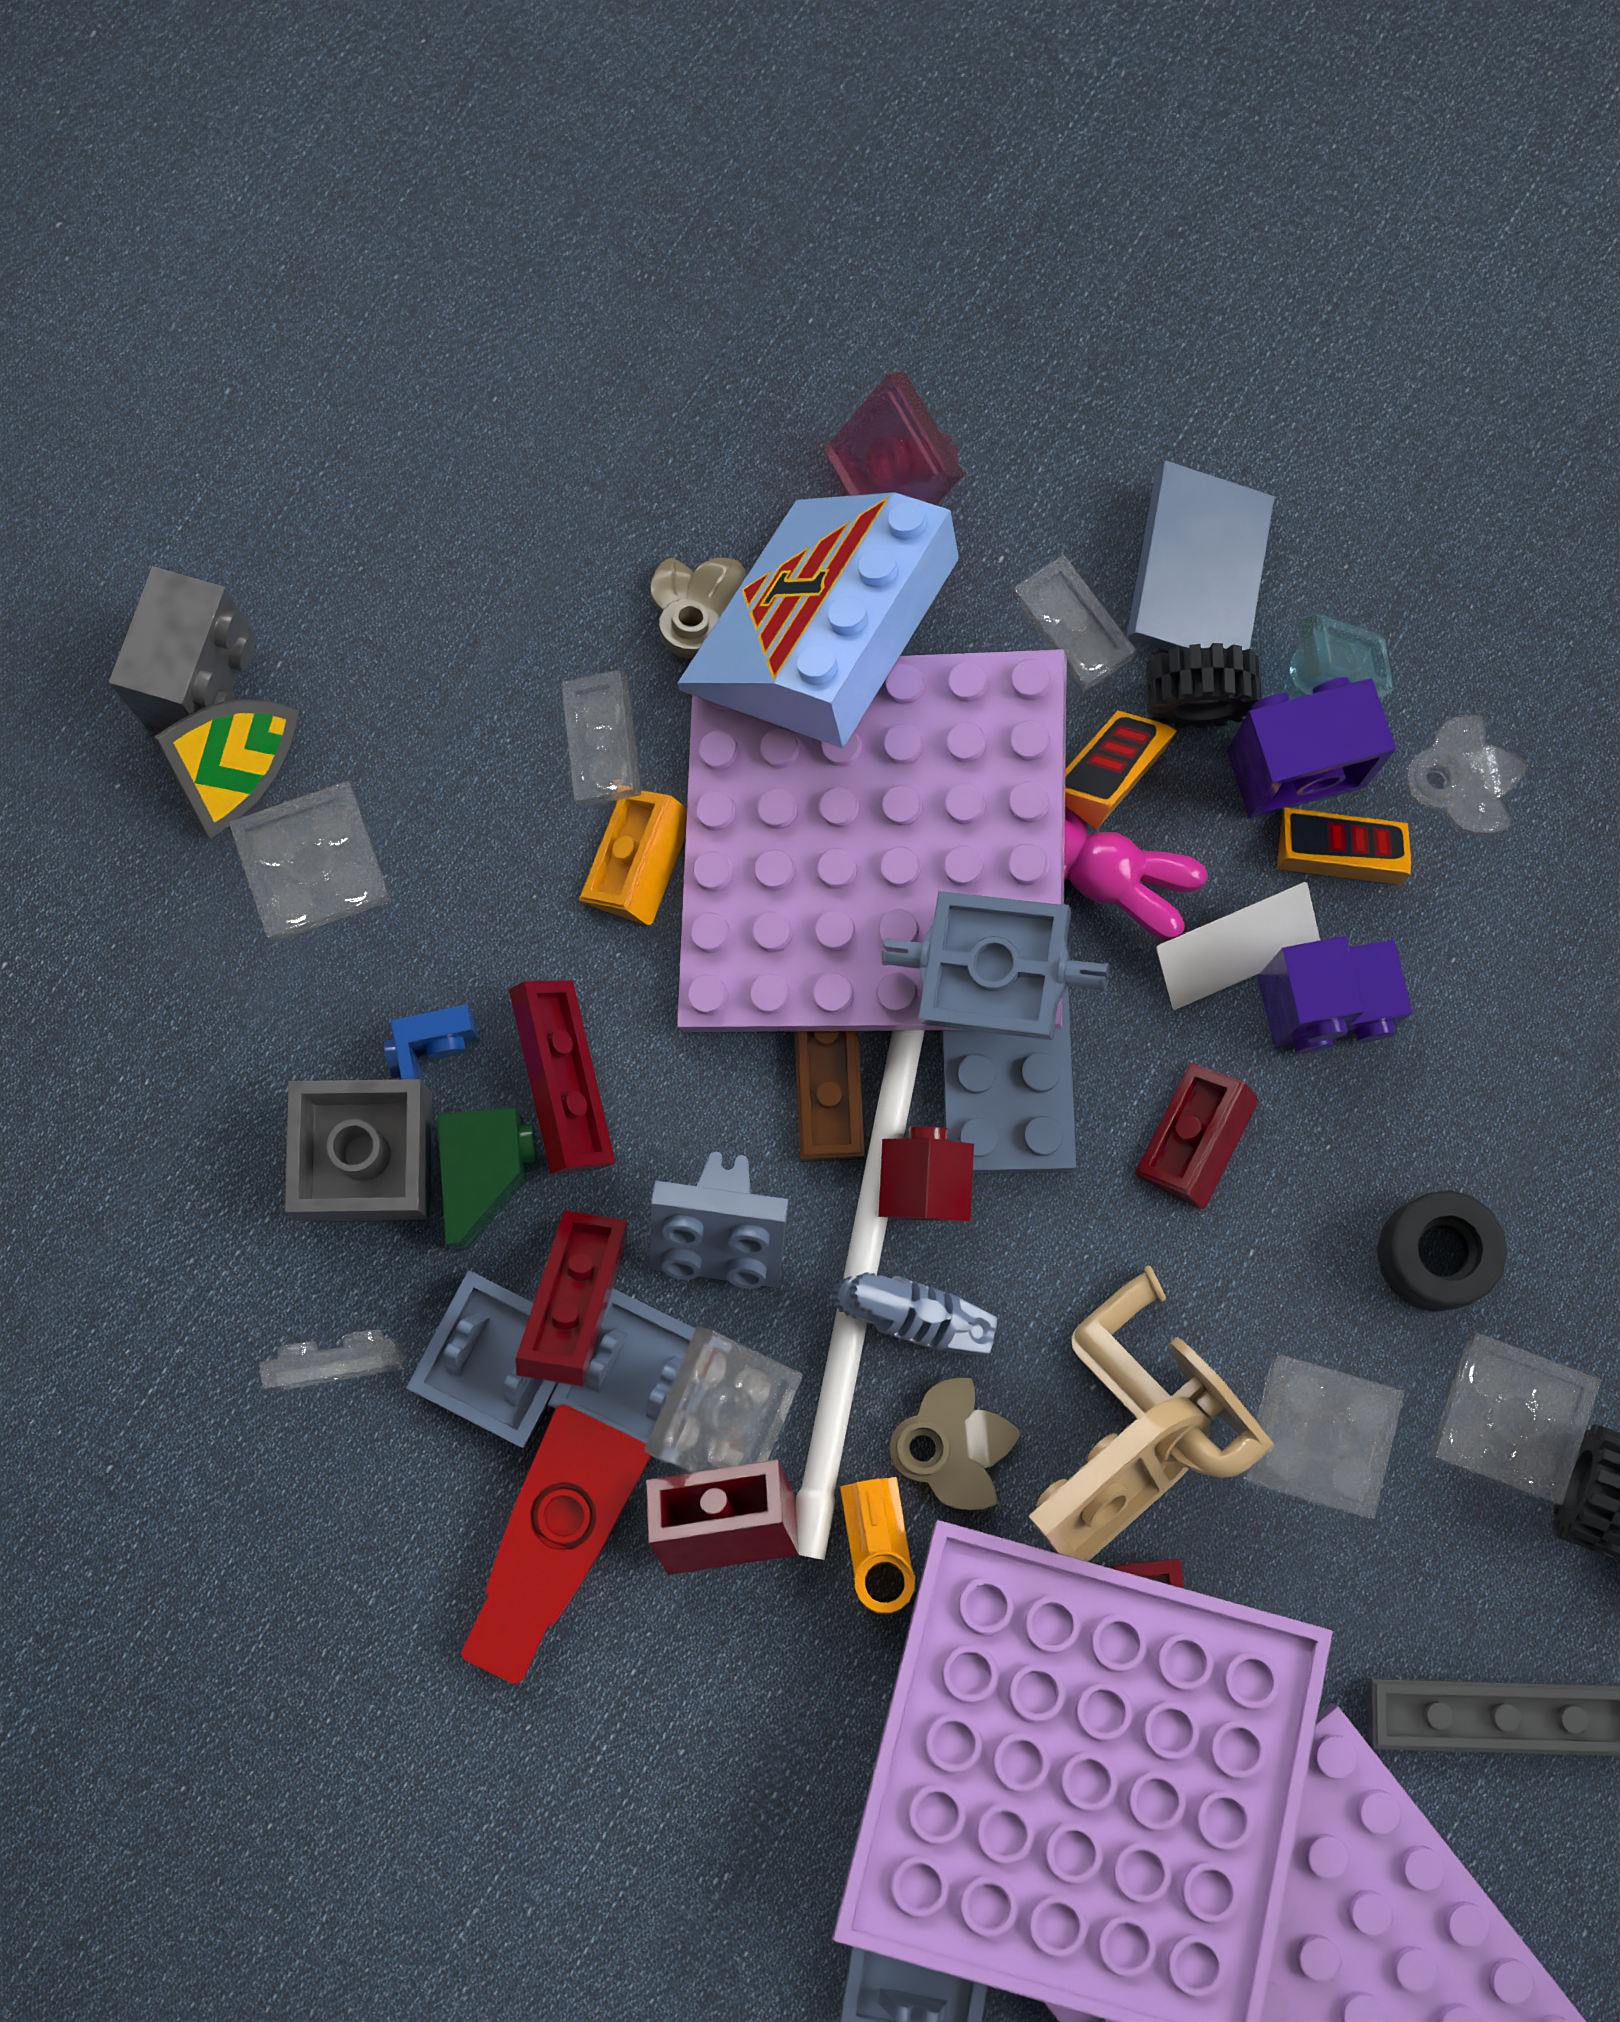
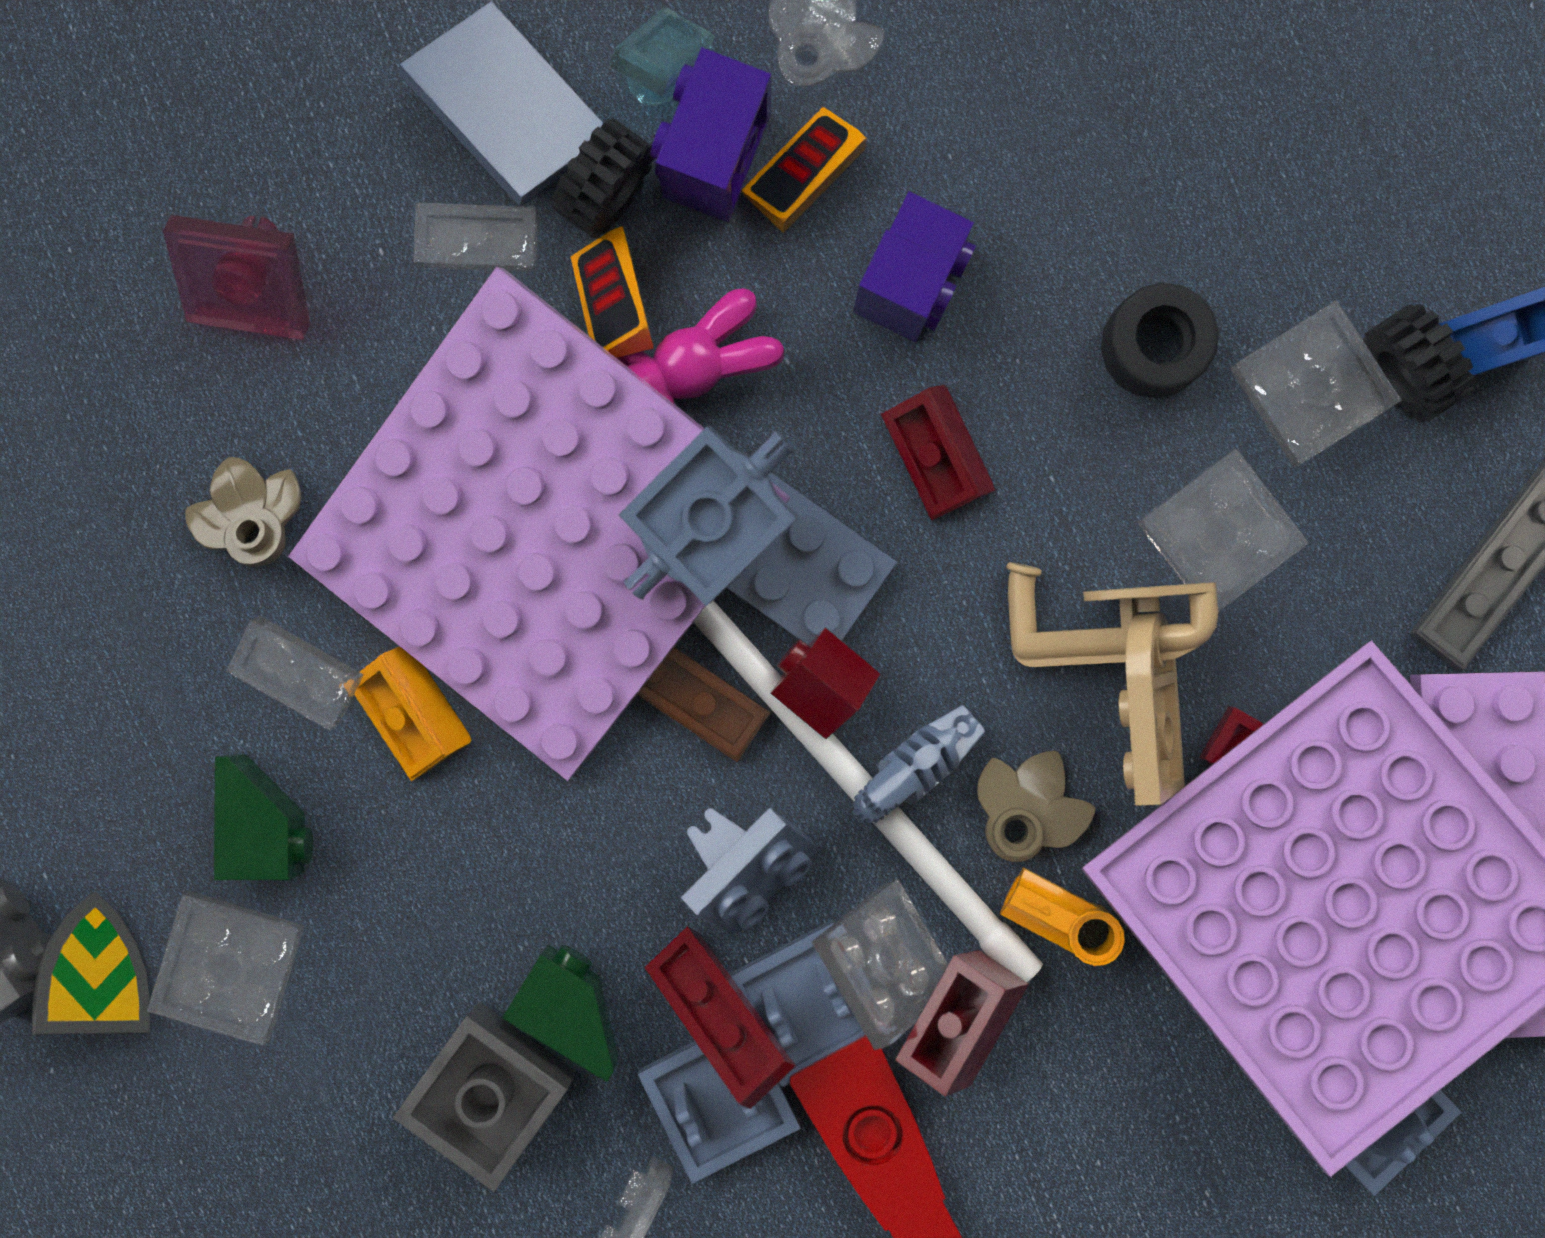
camera: 55 degrees left, 10 degrees up
blue bracket [384,1005,480,1082] -> none
dark red plate [508,980,616,1175] -> none
light blue slope [677,493,959,748] -> none
white sticker [1156,882,1320,1010] -> none
none -> dark green slope [214,754,313,880]

